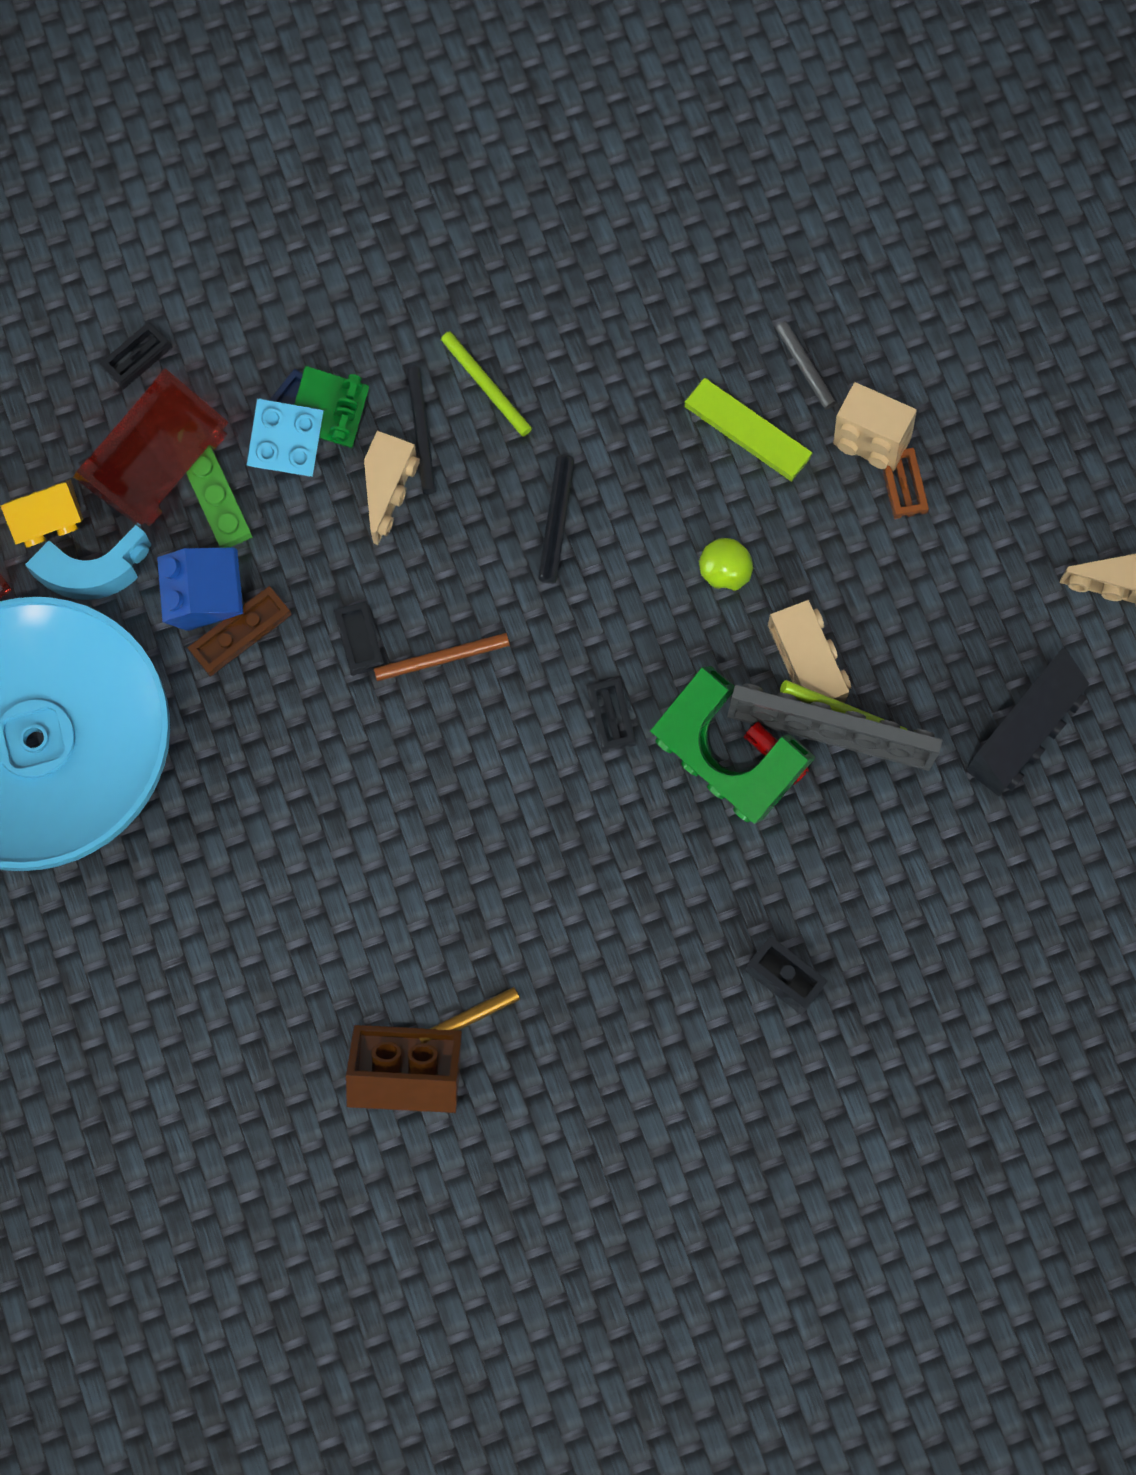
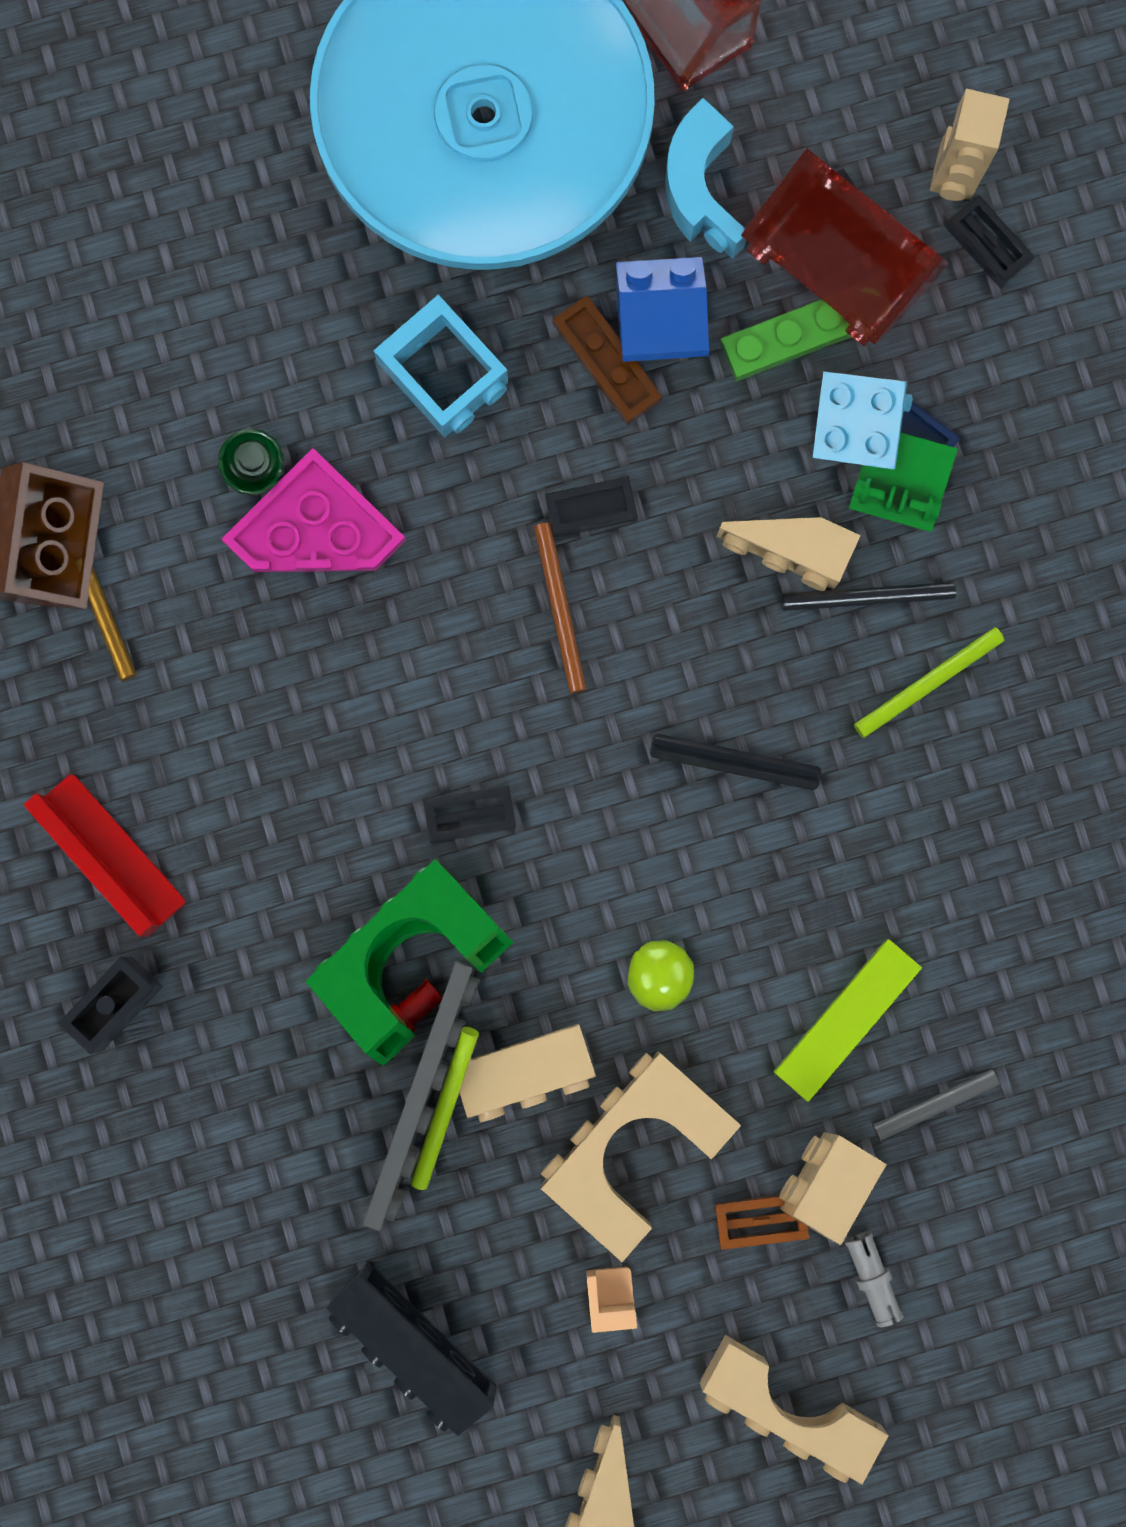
camera: 90 degrees right, 10 degrees up
yellow slope [0,480,83,548] -> none
none -> red panel [23,774,186,937]
none -> dark green hair [218,428,284,496]
none -> dark pink plate [221,448,406,572]
none -> medium azure window [373,295,508,437]
none -> tan arch [541,1051,741,1262]
none -> light nougat panel [586,1266,637,1333]
none -> tan arch [699,1335,889,1484]
none -> light grey pin [844,1231,904,1327]
none -> tan arch [929,89,1010,201]

